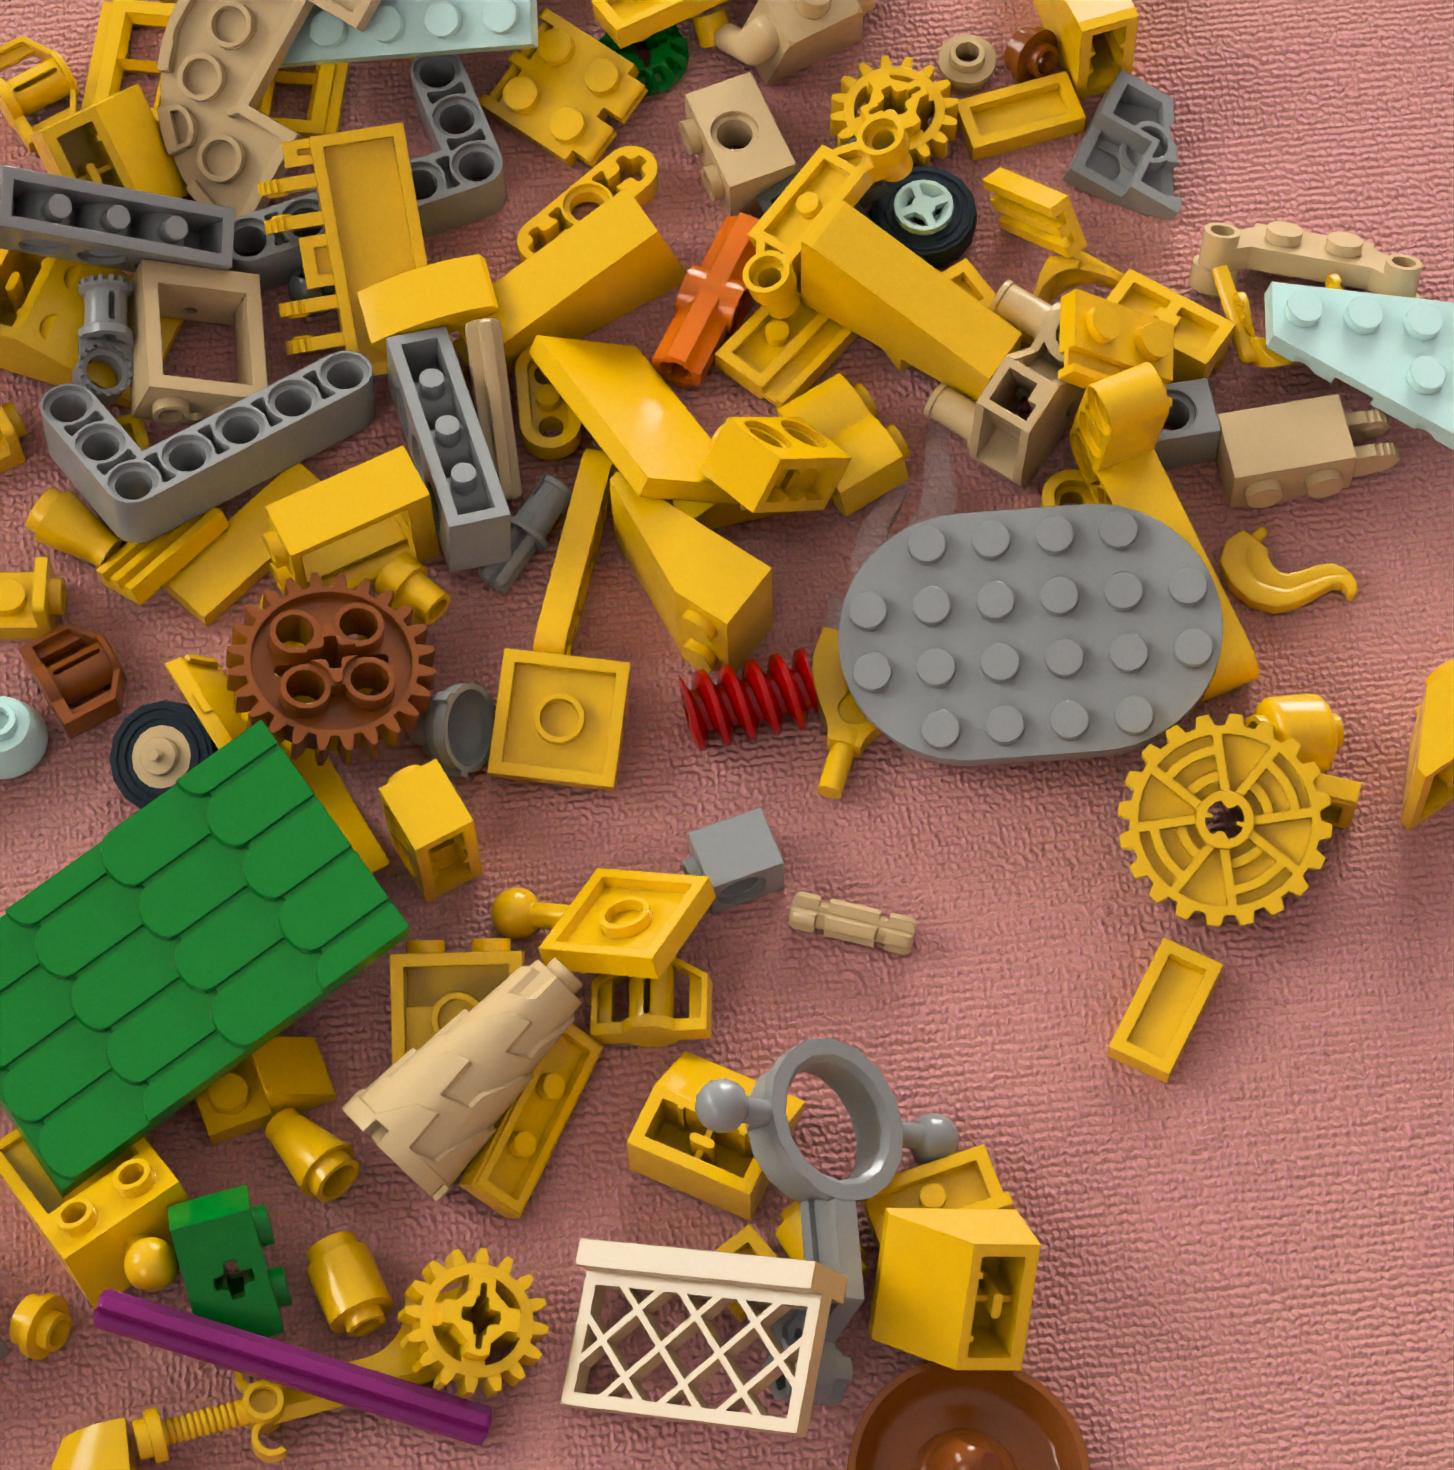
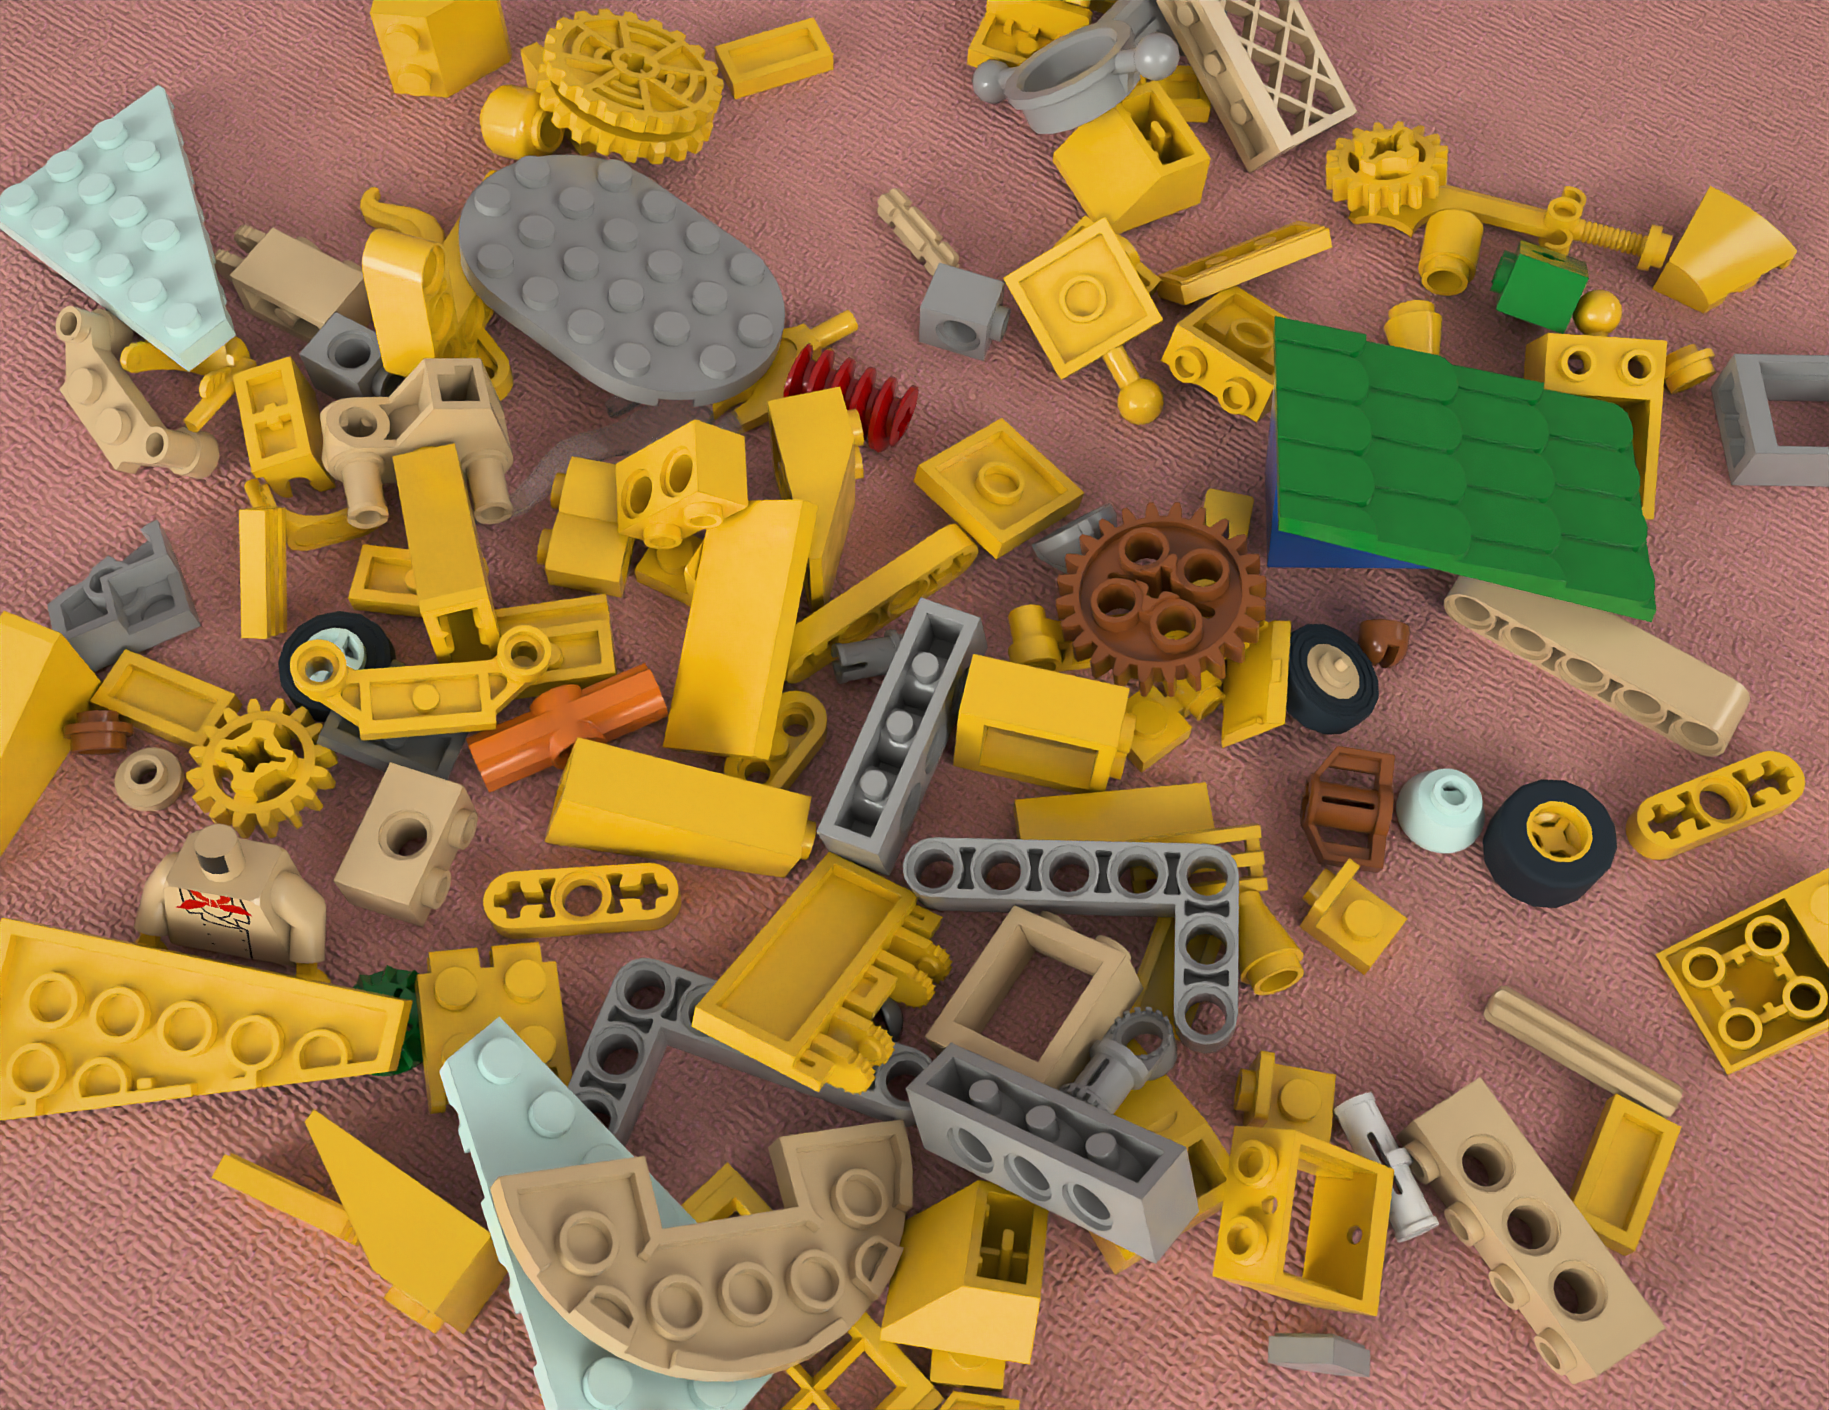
camera: 145 degrees left, 0 degrees up
magenta axle [93,1289,492,1446] -> none
tan cone [342,957,583,1202] -> none
yellow slope [357,254,499,352] -> none
yellow brick [378,758,483,903] -> none
tan axle [465,318,522,501] -> none
yellow plate [1058,288,1174,407] -> none

